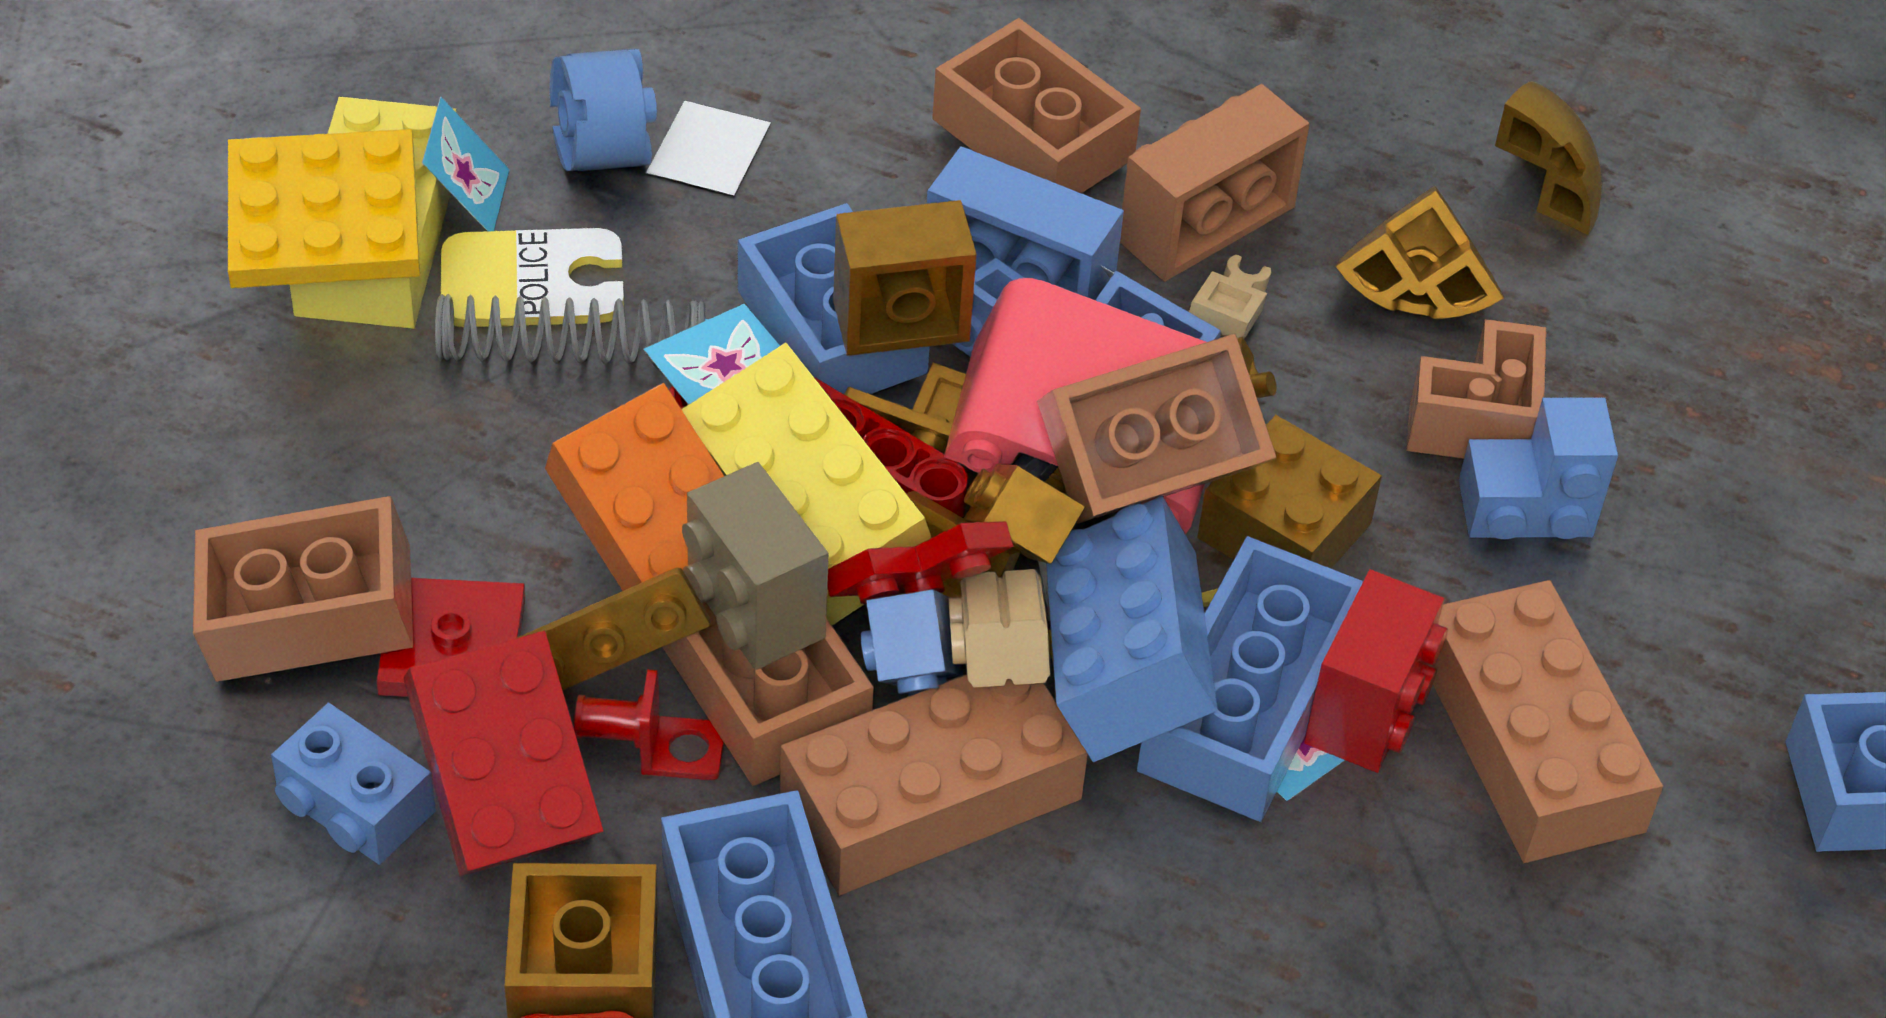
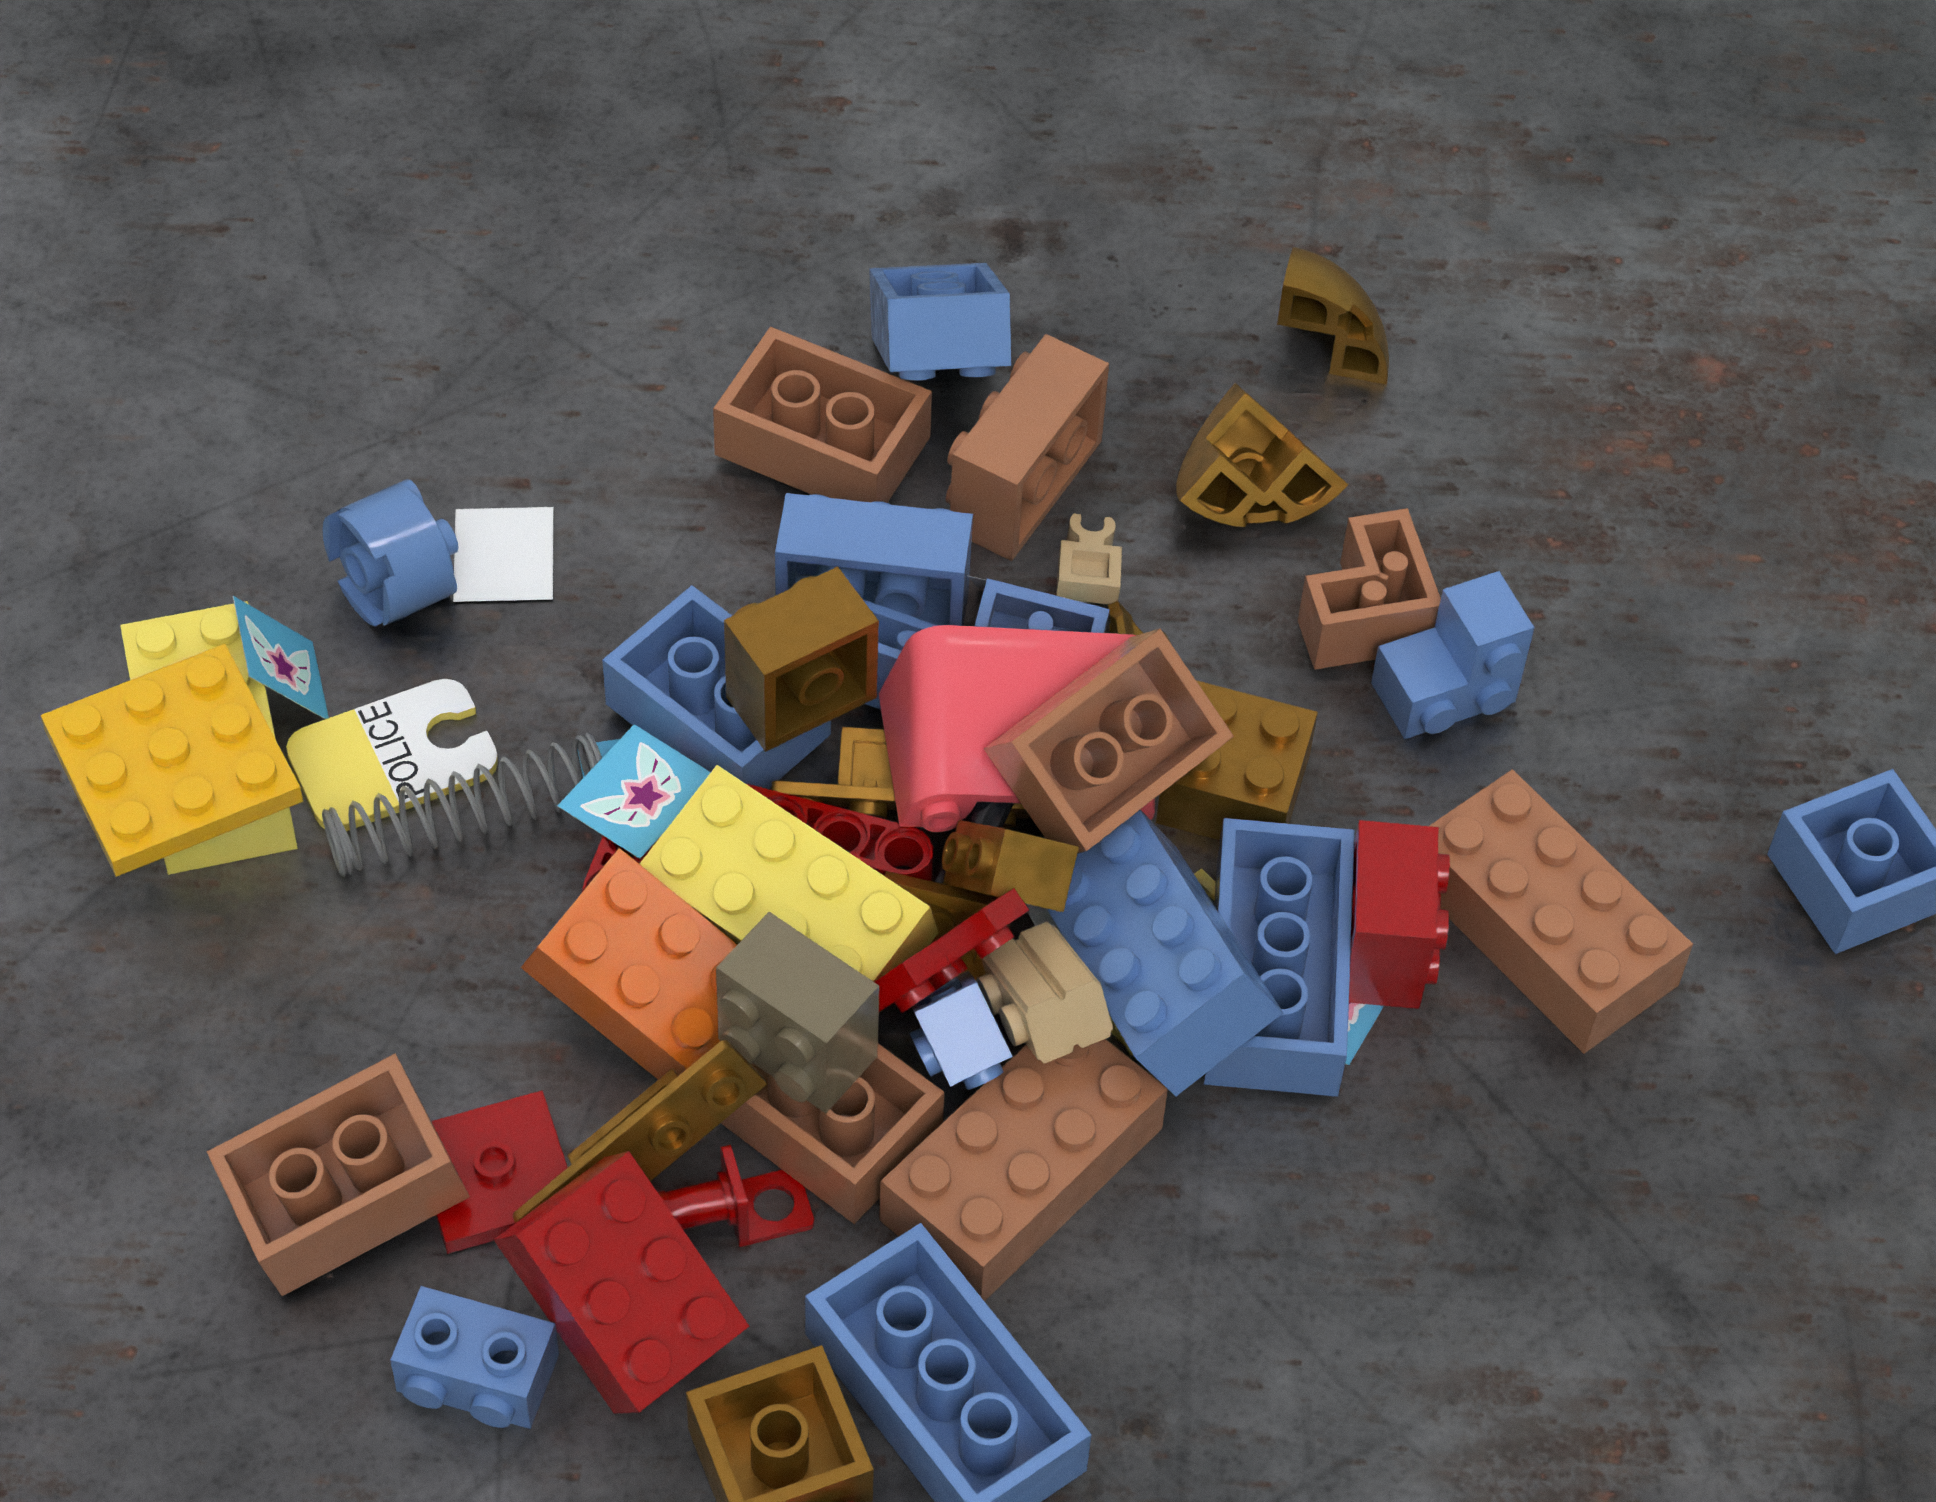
camera: 20 degrees left, 5 degrees up
none -> medium blue brick [869,263,1011,380]

